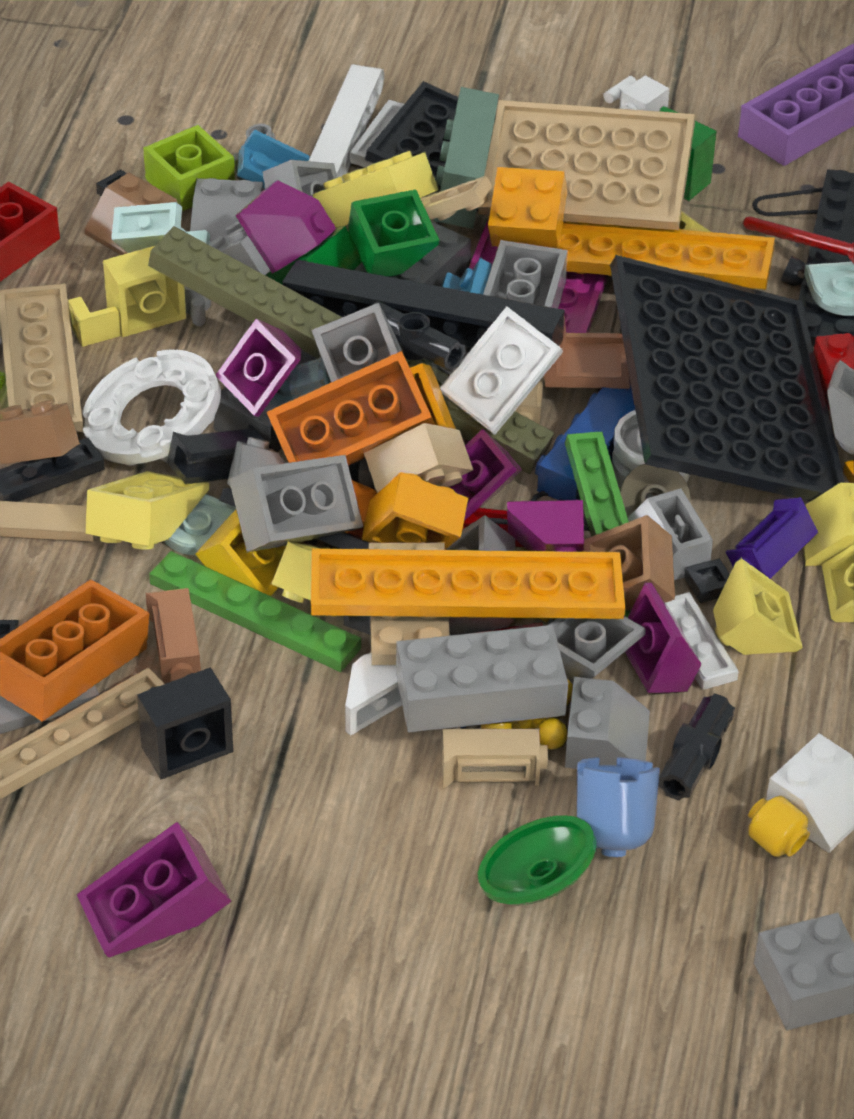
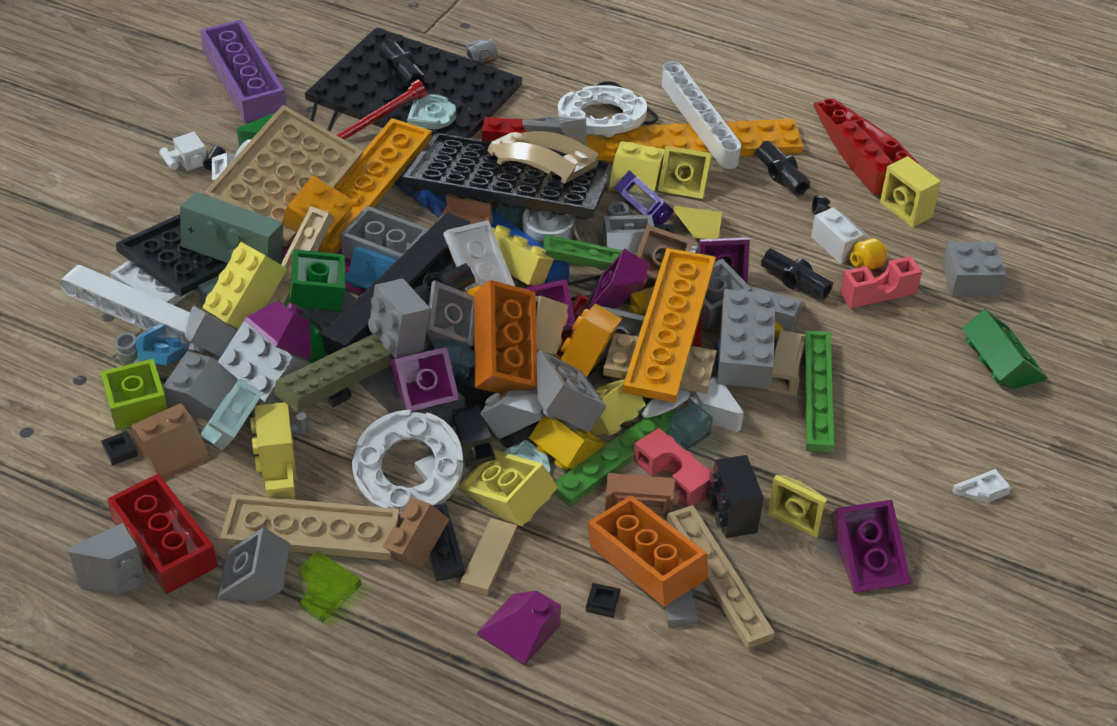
camera: 75 degrees left, 0 degrees up
green dish [478,815,597,906] -> none
medium blue cylinder [577,757,660,857] -> none
none -> light grey brick [368,278,430,358]
none -> tan wedge [488,131,598,184]
none -> light yellow brick [492,225,554,286]
none -> light grey bush [608,202,629,216]
none -> coral arch [633,428,712,507]
none -> white dish [641,389,690,418]
none -> clear light blue brick [669,402,713,450]
none -> light yellow slope [767,475,827,538]
none -> bright green plate [804,330,834,453]
none -> coral arch [840,256,922,309]
none -> white tile [952,469,1011,503]
none -> green slope [962,309,1048,389]

